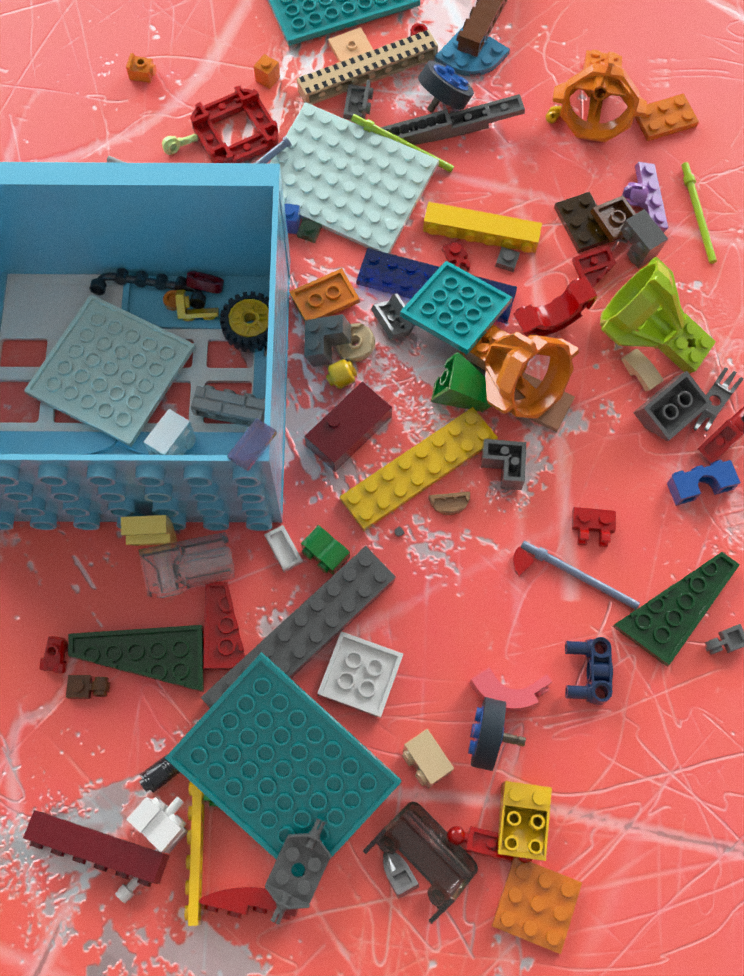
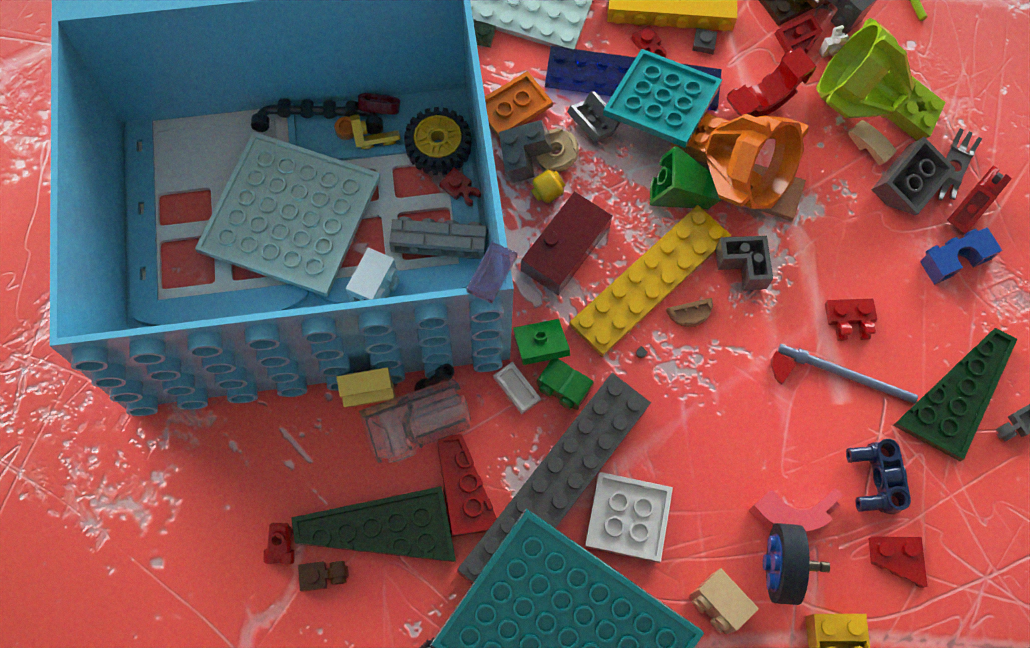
camera: 10 degrees left, 0 degrees up
none -> black bar [414,363,455,396]
none -> red plate [439,168,481,207]
none -> green plate [513,319,570,365]
none -> white plate [819,25,849,58]
none -> red wing [868,536,928,588]

